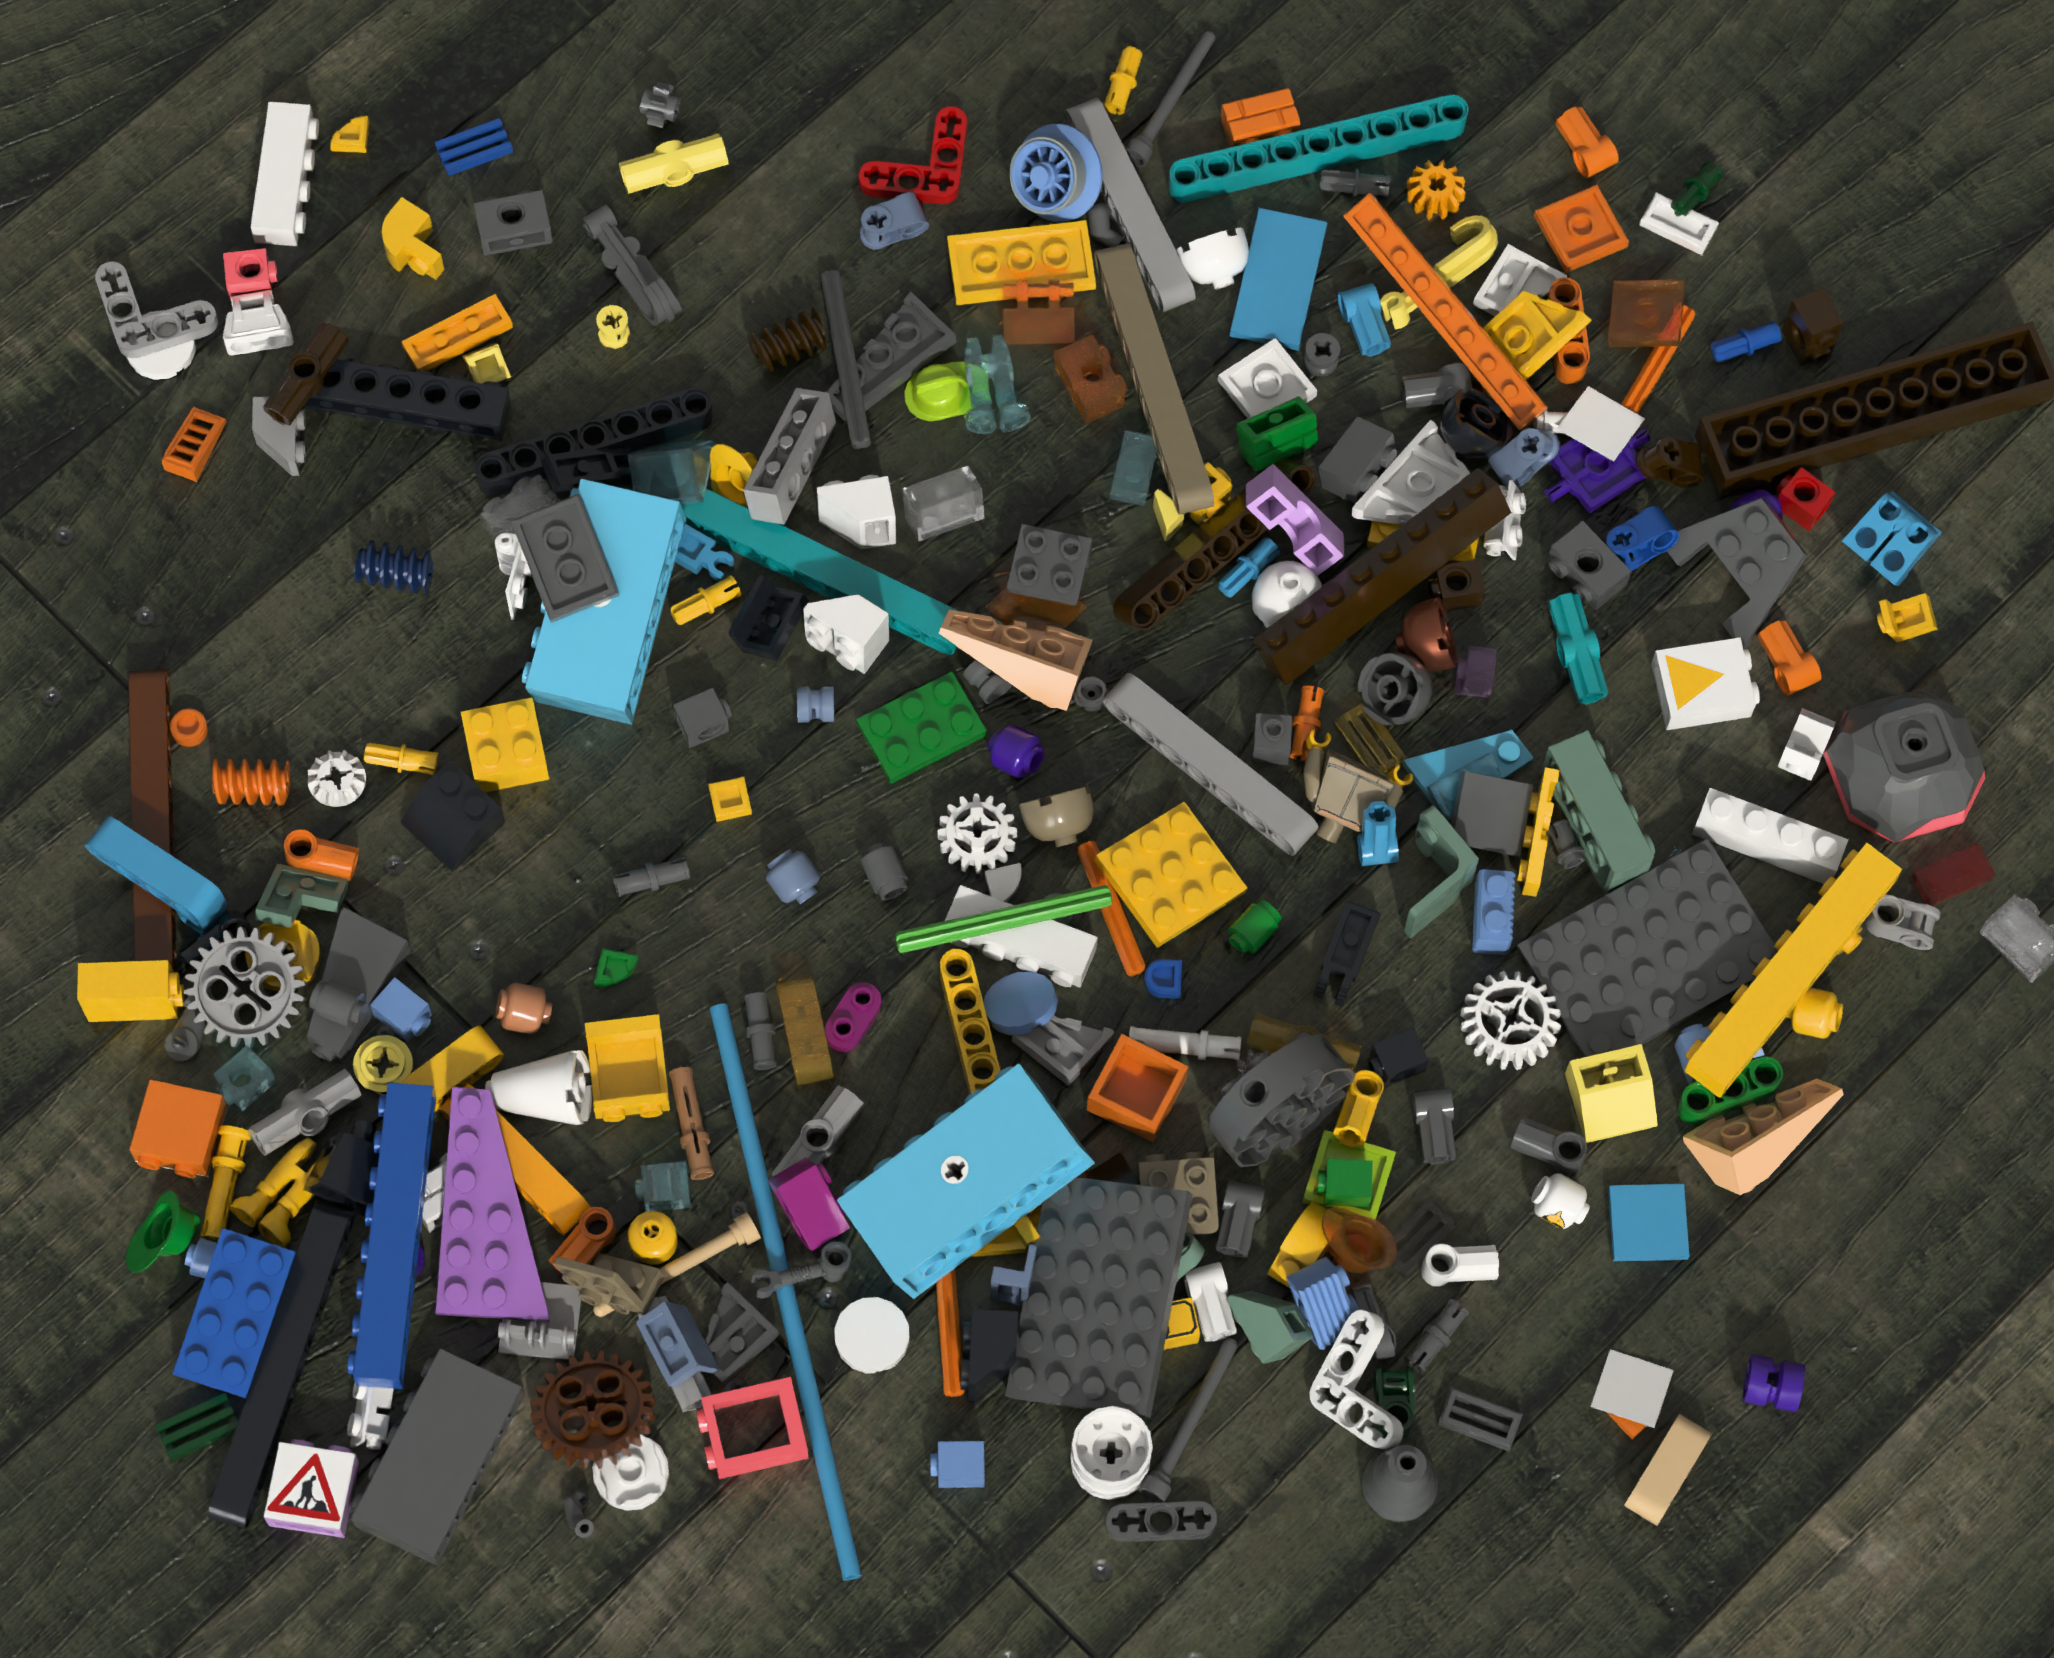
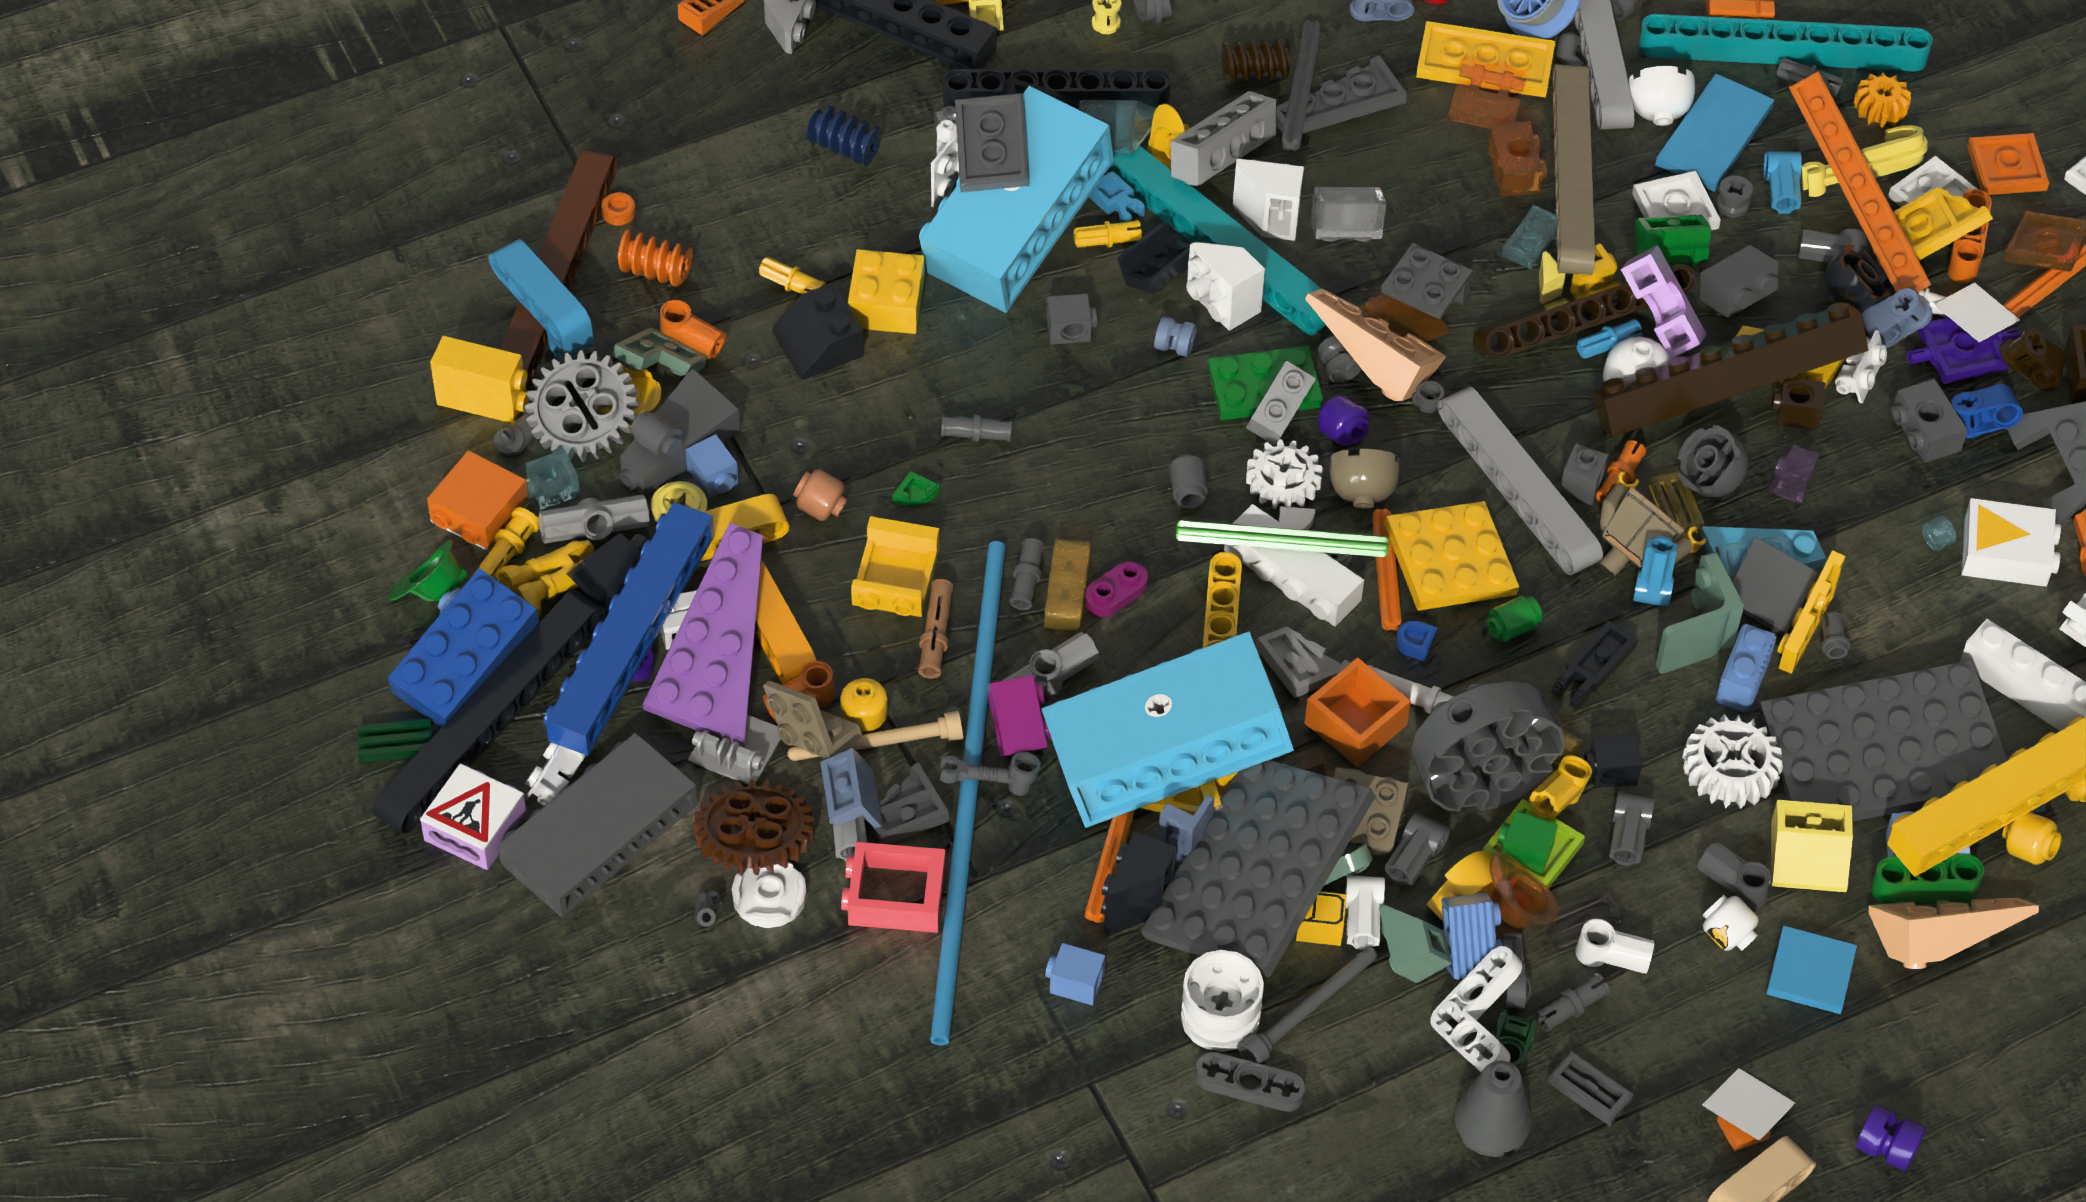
camera: 20 degrees right, 15 degrees down
white gear [308,750,366,807] -> none
white cone [485,1050,592,1125] -> none
clear light blue brick [635,1161,691,1212] -> none
yellow tile [708,777,752,822] -> none
sand blue head [766,849,820,905] -> none
white tile [834,1297,909,1373] -> none
lime piece [904,362,989,422] -> none
clear light blue piece [964,334,1031,434] -> none
medium blue tile [984,971,1058,1035] -> none
white wing [1352,420,1470,525] -> none
copper cylinder [1396,597,1457,672] -> none
sand green brick [1541,730,1655,896] -> none
teal piece [1548,593,1608,705] -> none
orange piece [1555,106,1619,178] -> none
none -> light grey brick [1246,361,1316,446]
none -> clear light blue bush [1922,515,1956,551]

